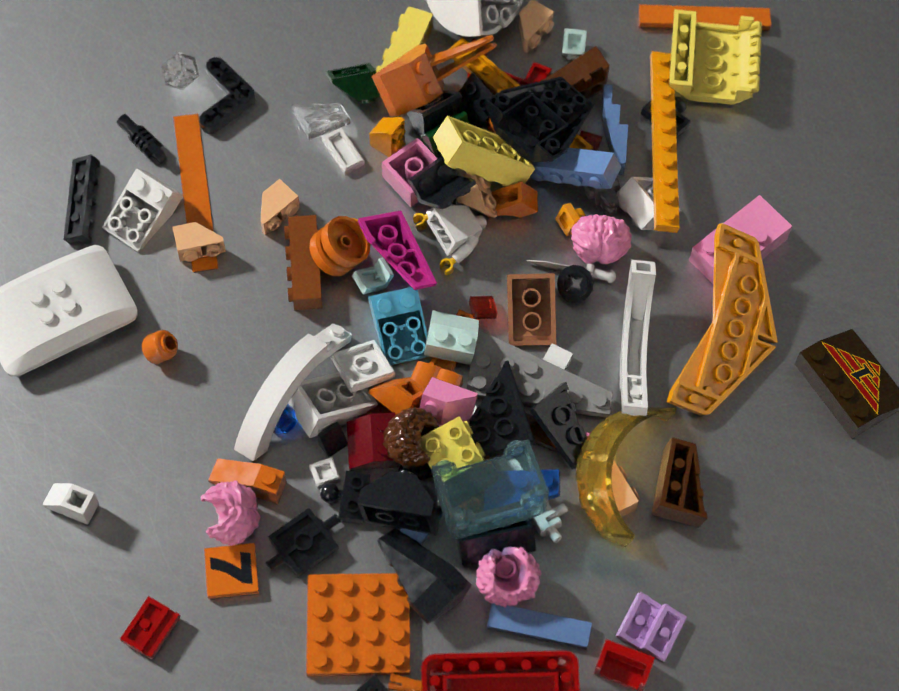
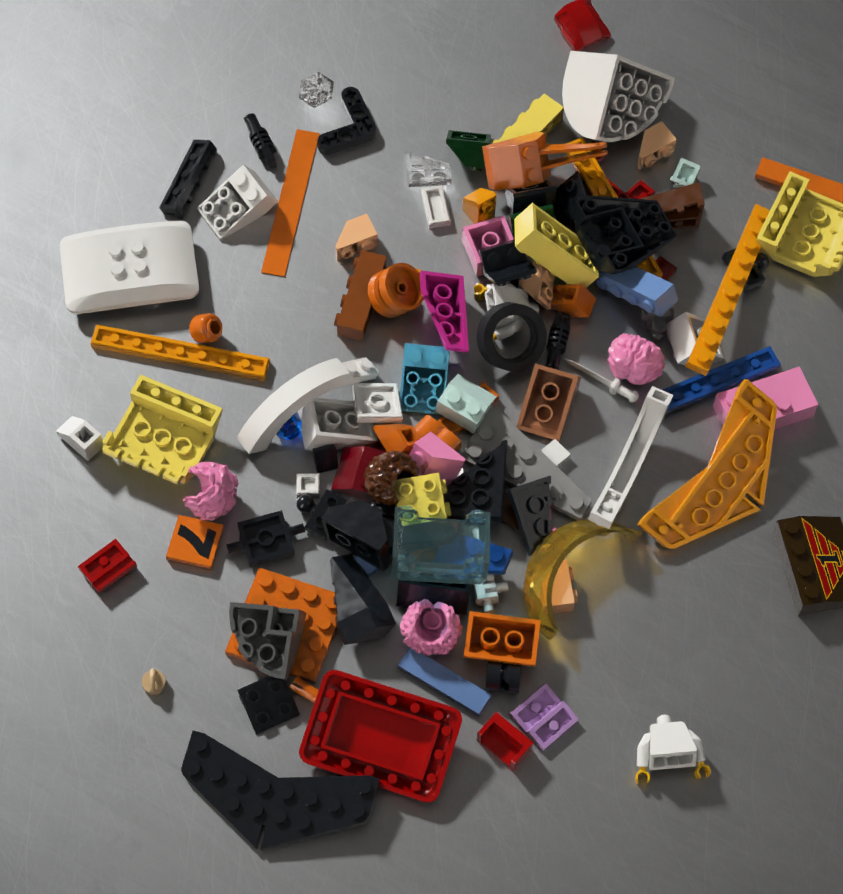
camera: 20 degrees right, 0 degrees up
light nougat slope [172,222,226,262] -> none
orange slope [208,458,287,504] -> none
light aqua bracket [352,258,394,295] -> none
clear red tile [469,296,498,319] -> none
light orange tile [555,203,586,236] -> none
black gear [557,265,594,303] -> none
medium blue slope [602,84,628,175] -> none
reddish brown wedge [651,437,708,528] -> none
none -> light orange tile [90,324,270,381]
none -> light yellow slope [102,374,223,484]
none -> dark grey brick [229,602,307,680]
none -> orange slope [463,611,541,667]
none -> black tyre [477,302,547,372]
none -> black wheel [485,661,522,694]
none -> black hinge [545,312,570,370]
none -> white torso [635,715,711,785]
none -> blue plate [662,346,781,414]

